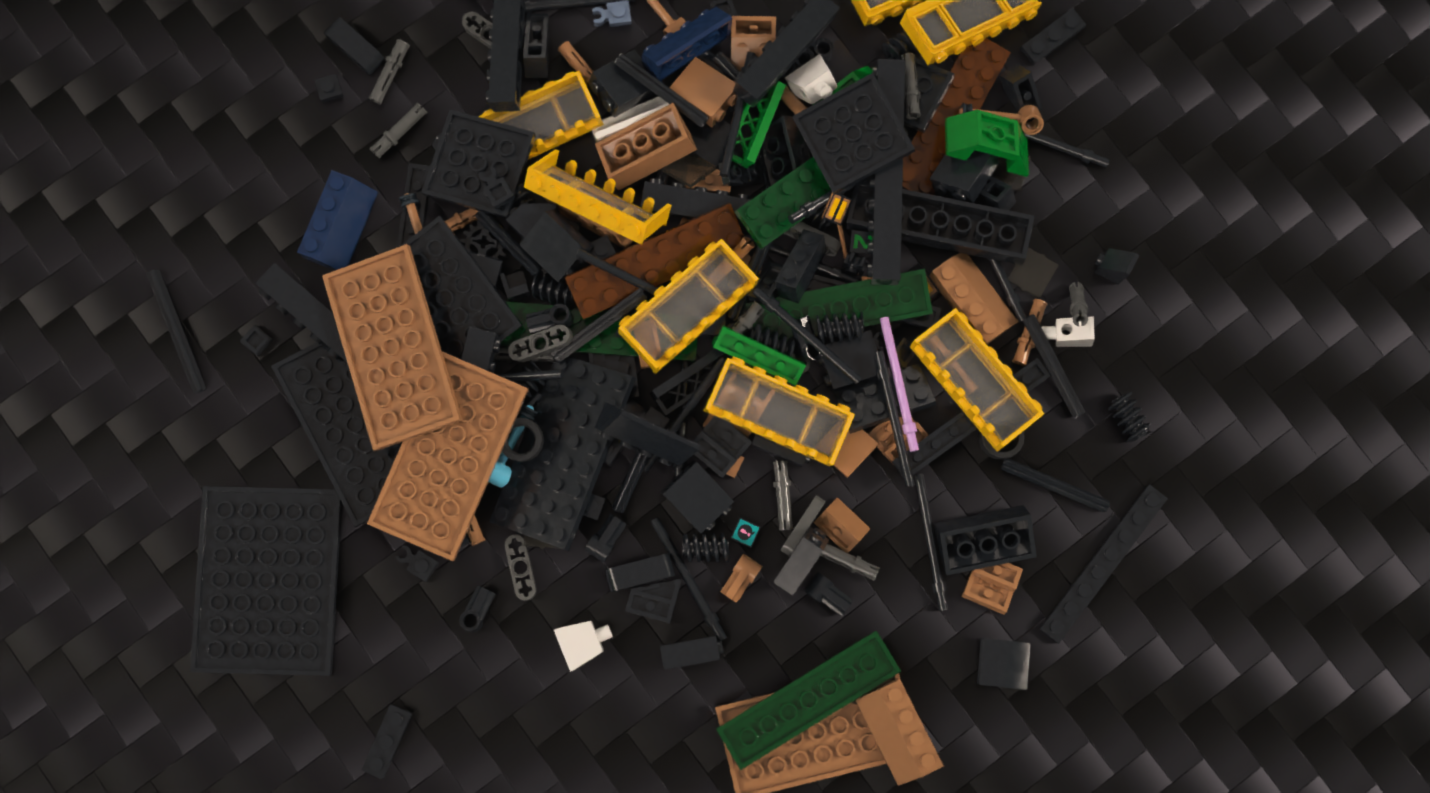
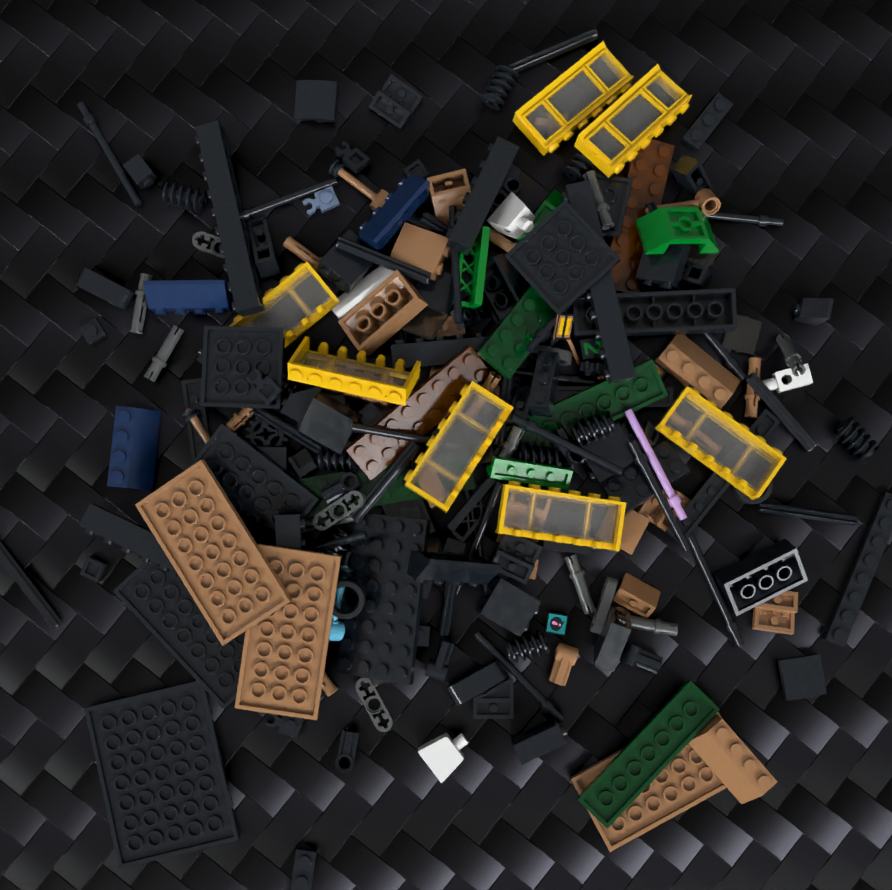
camera: 15 degrees left, 5 degrees up
none -> dark blue slope [143,280,232,315]

